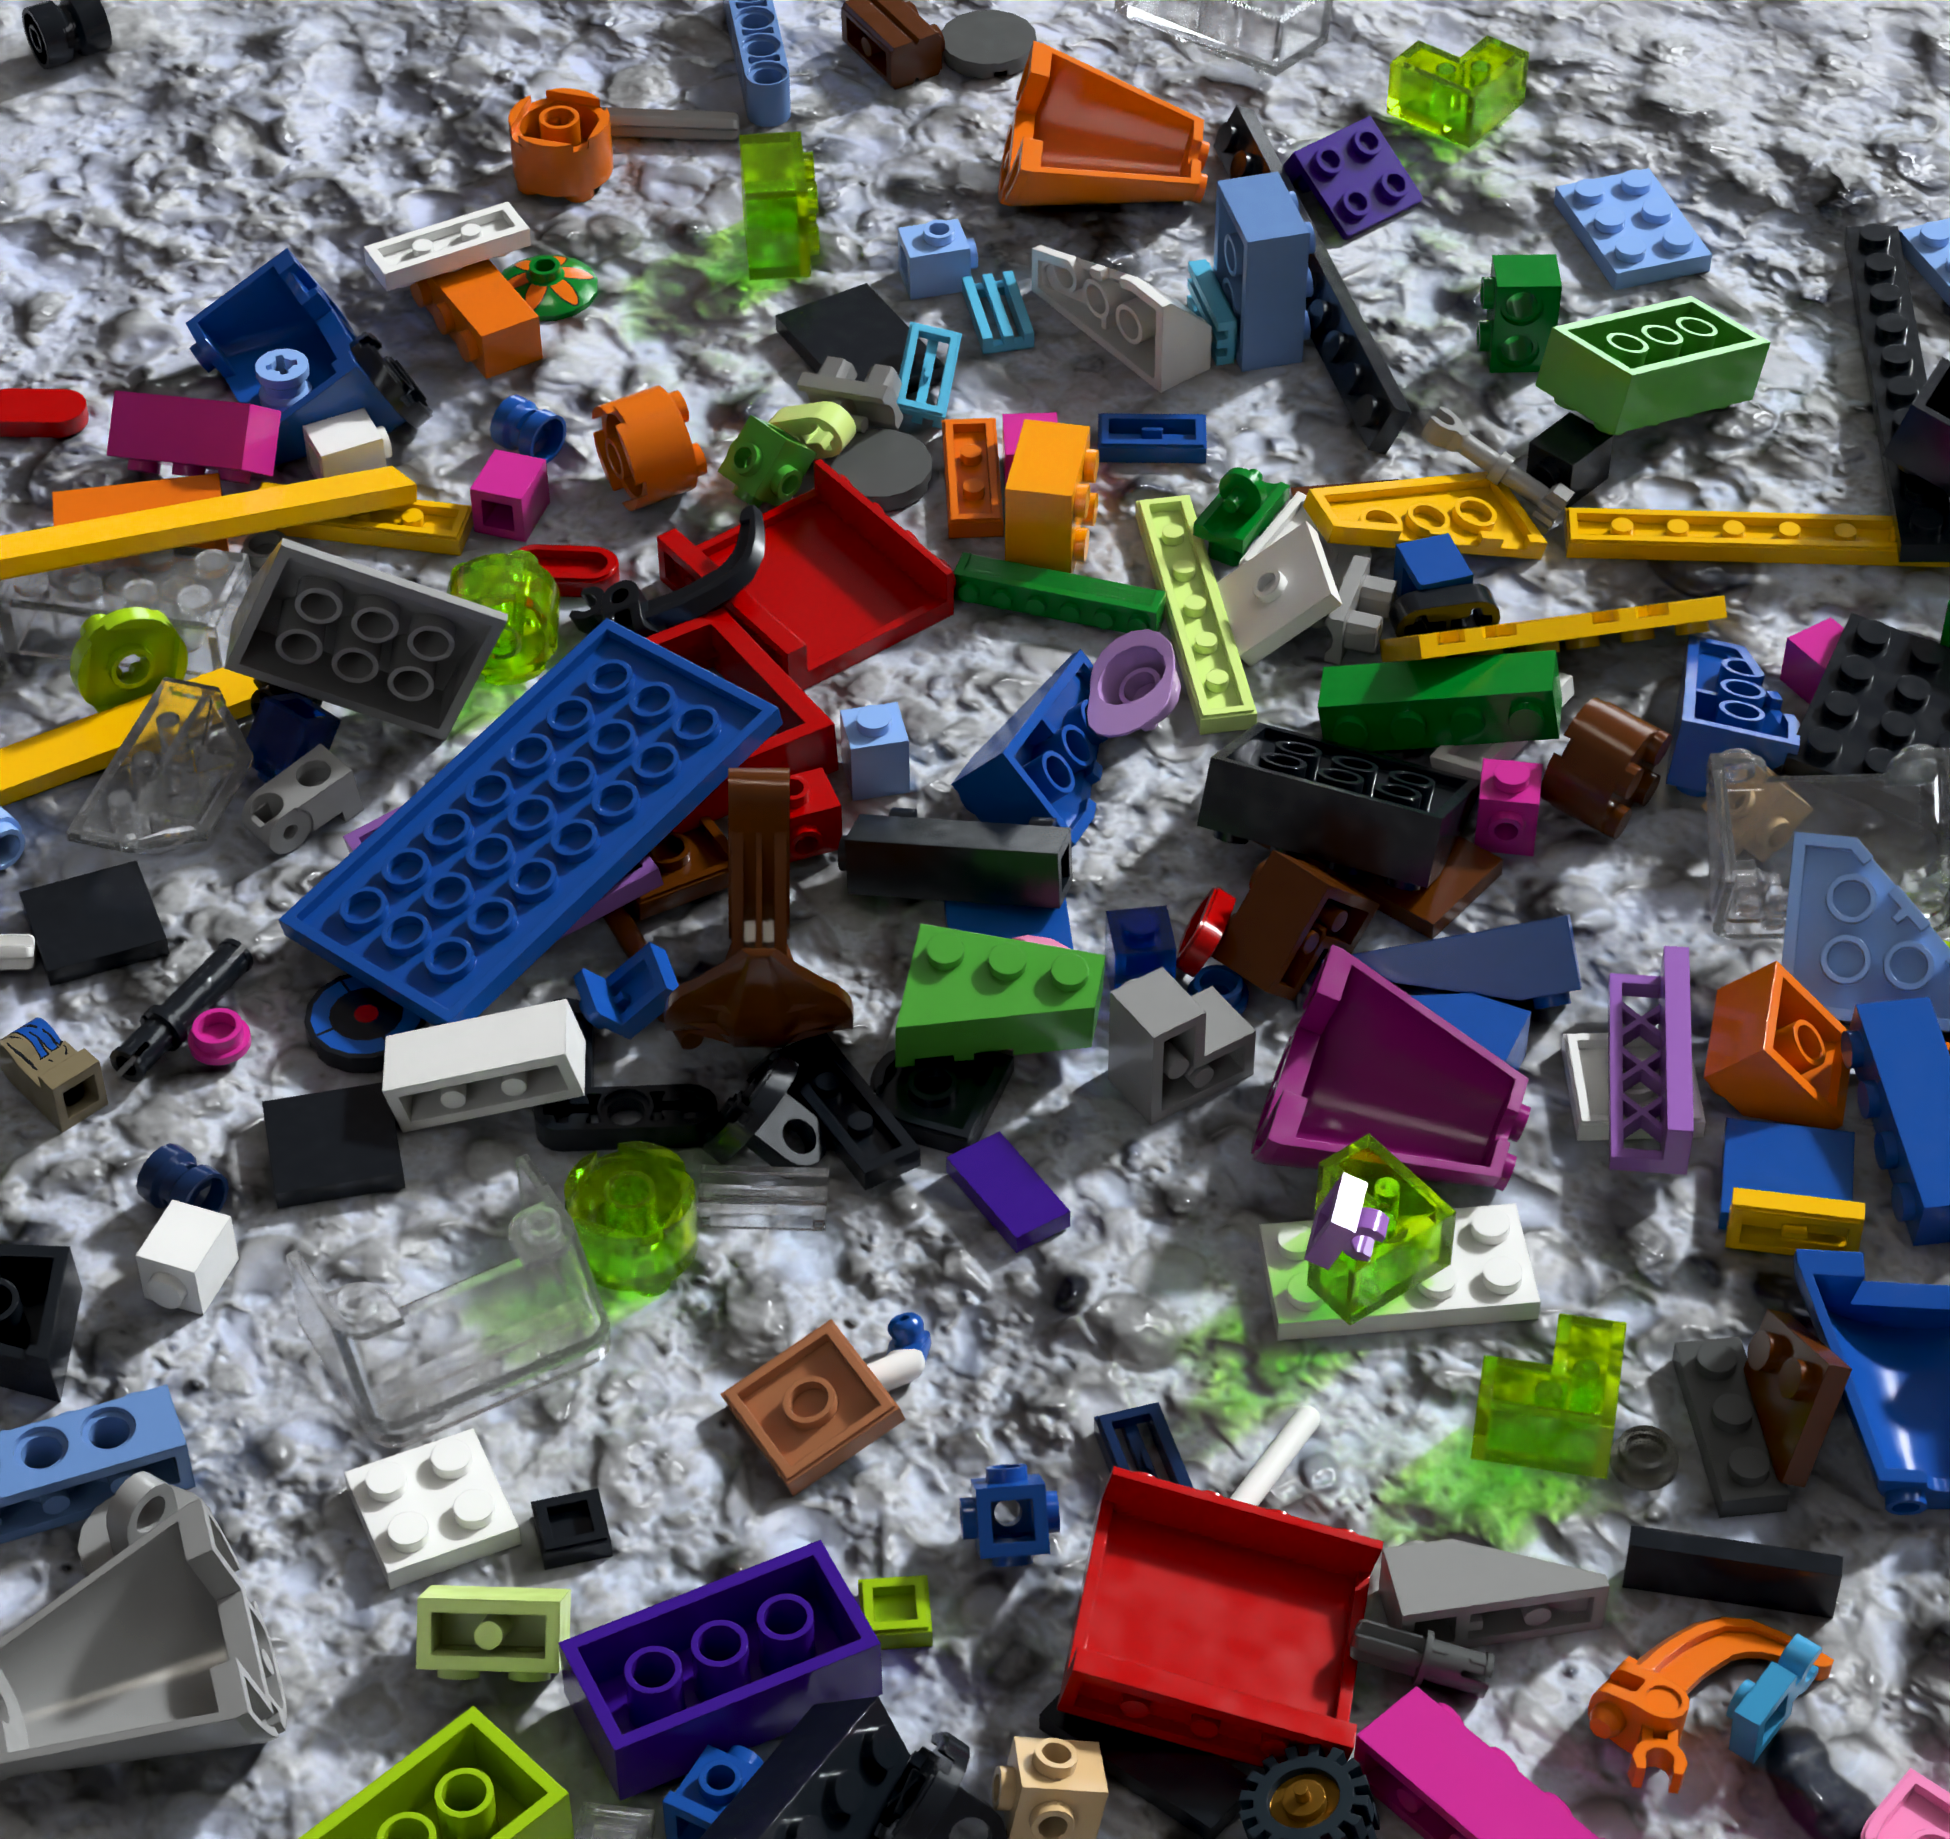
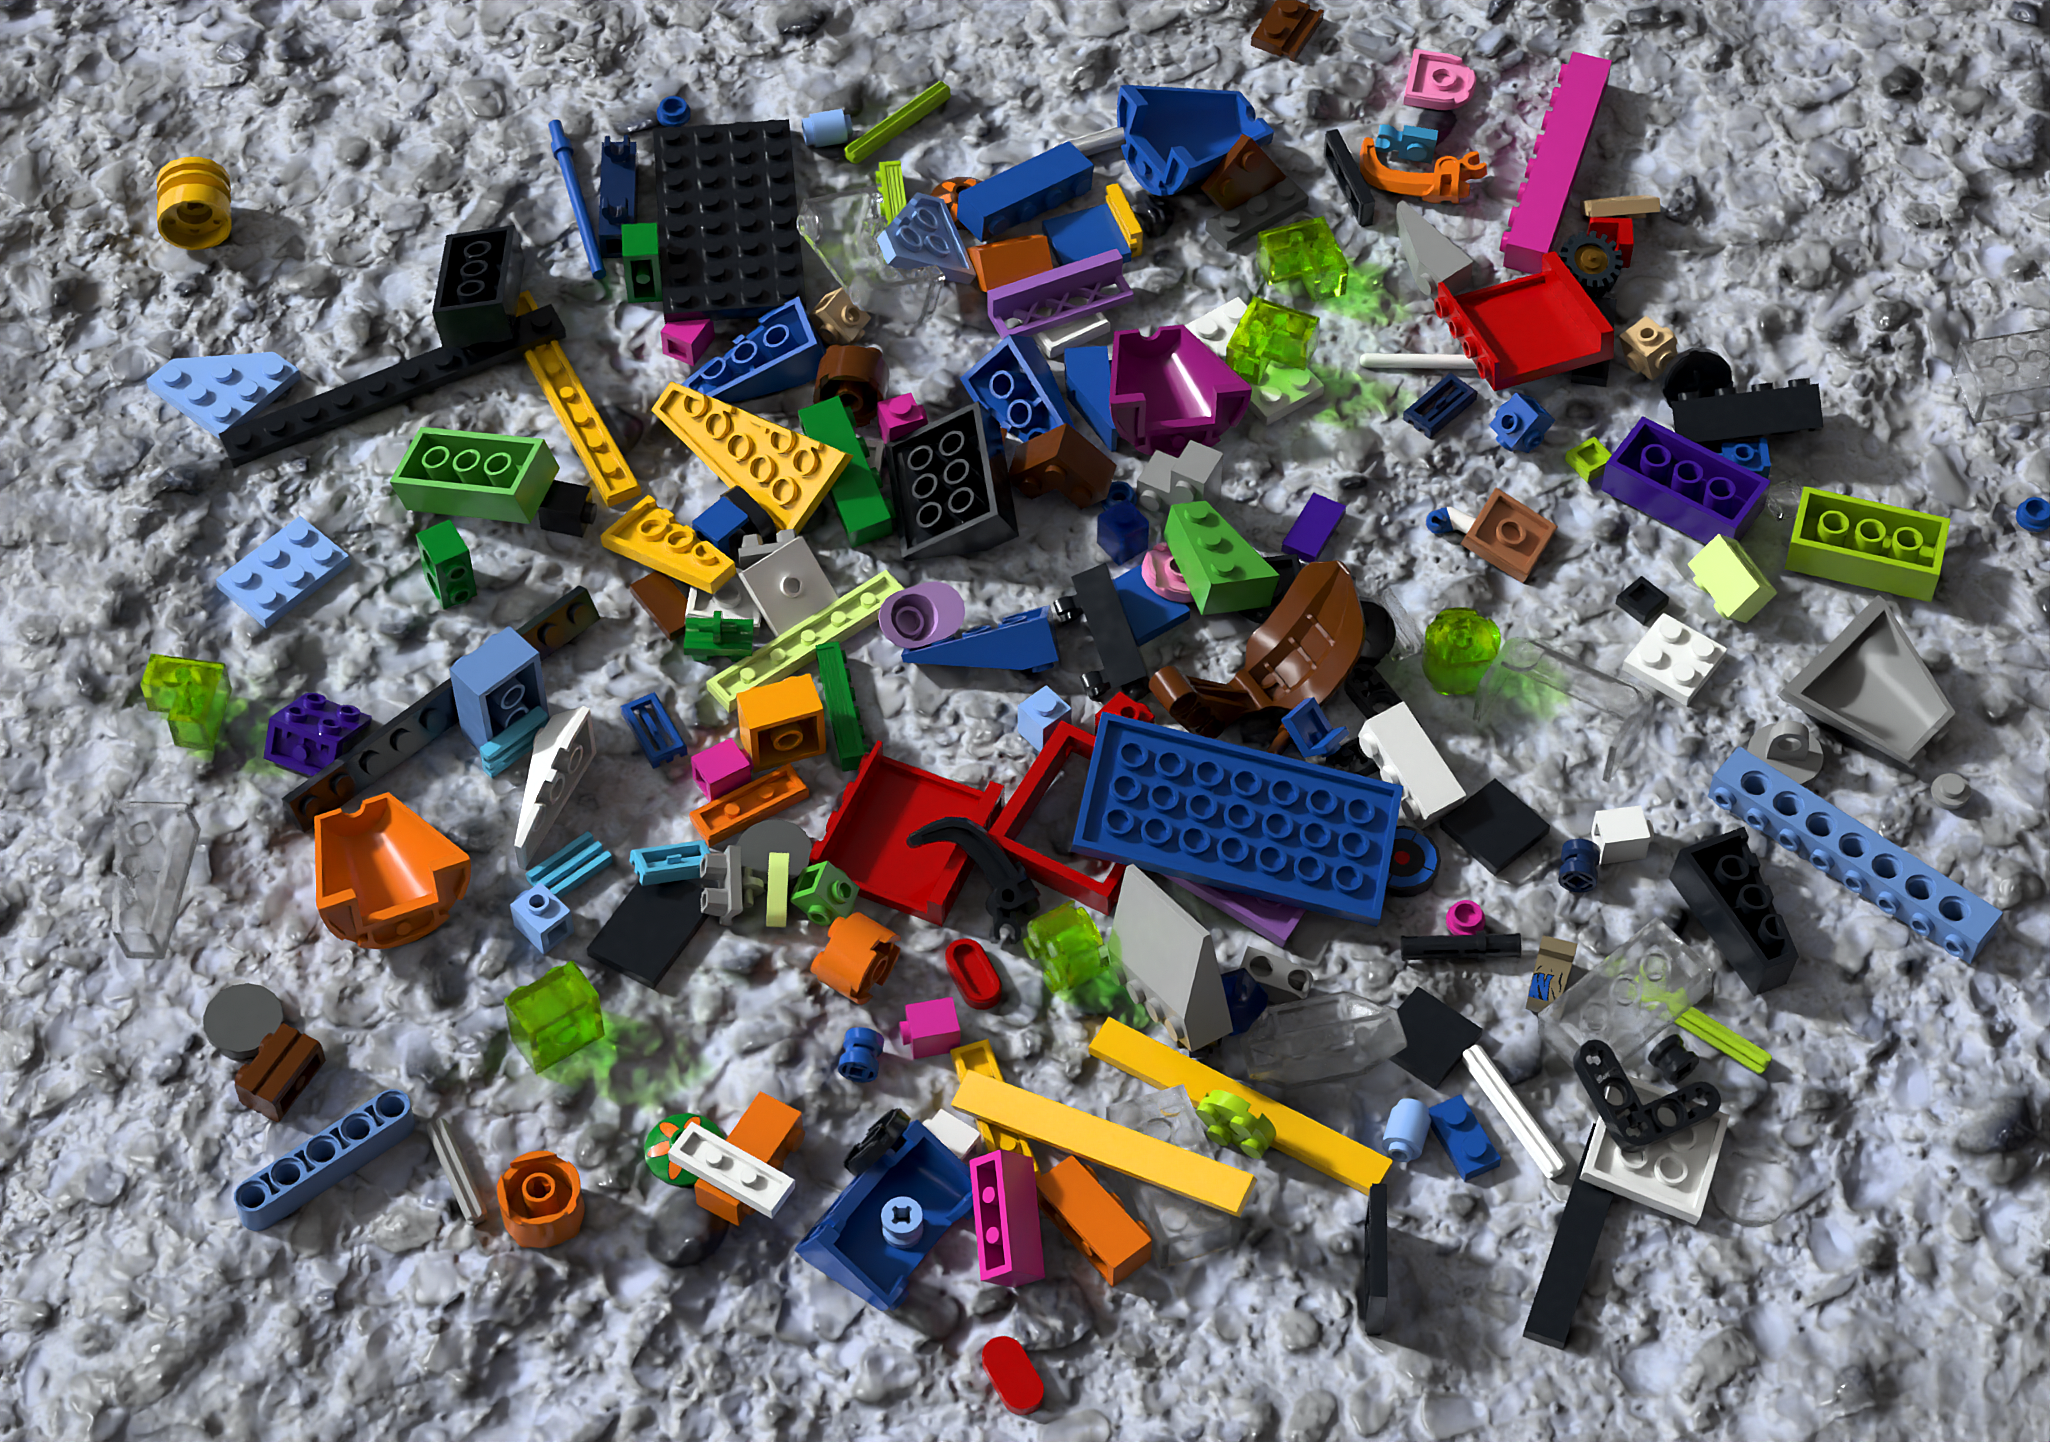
camera: 120 degrees left, 10 degrees up
red tile [1173,887,1236,977] -> none
medium lavender tile [1304,1172,1390,1270] -> none
dark grey axle [1350,1619,1495,1699] -> none
light grey piece [1420,406,1575,536] -> none

